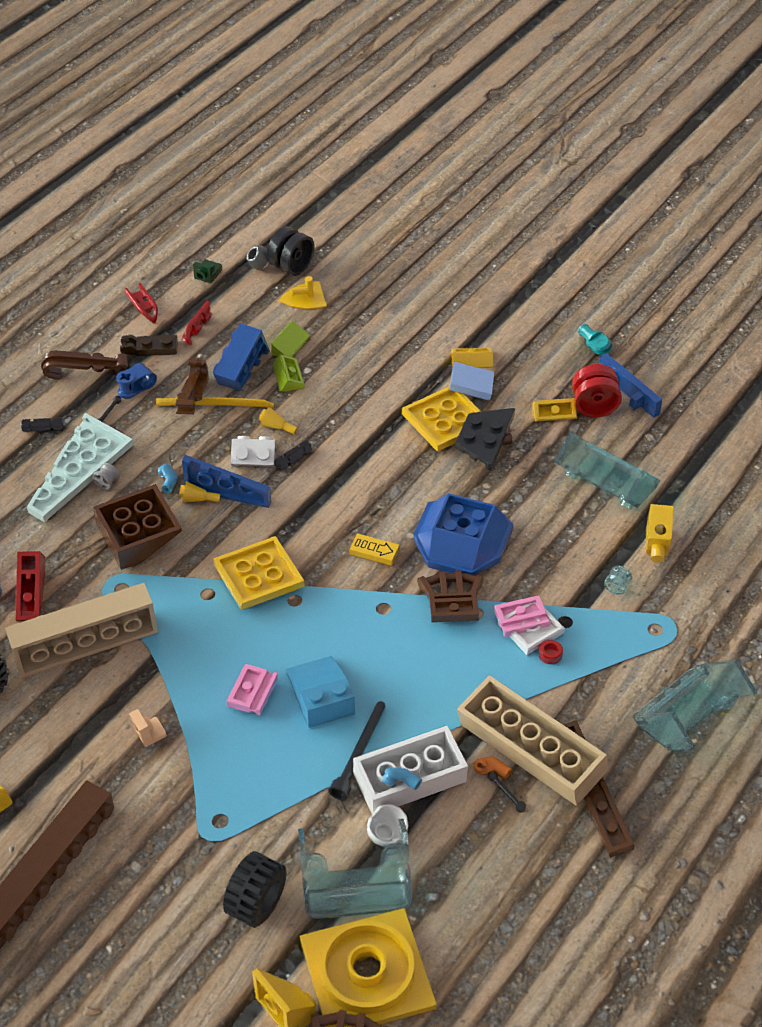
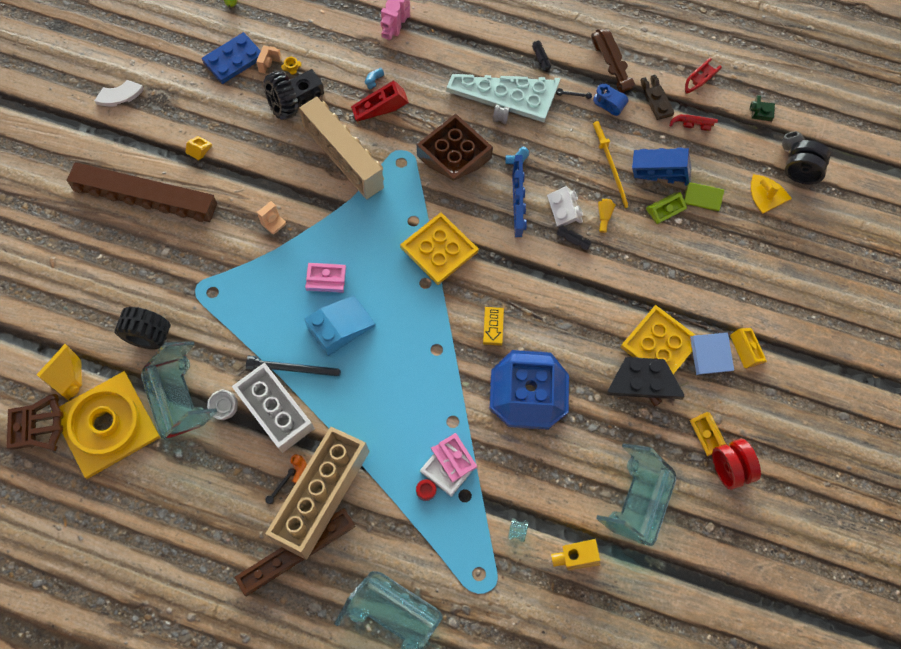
camera: 70 degrees right, 20 degrees up
reddish brown piece [175,358,209,415] -> none
yellow cone [179,481,221,503] -> none
dark azure arm [382,767,422,790] -> none
reddish brown plate [417,570,484,623] -> none
teal arm [578,324,612,356] -> none
blue hinge [600,353,662,418] -> none

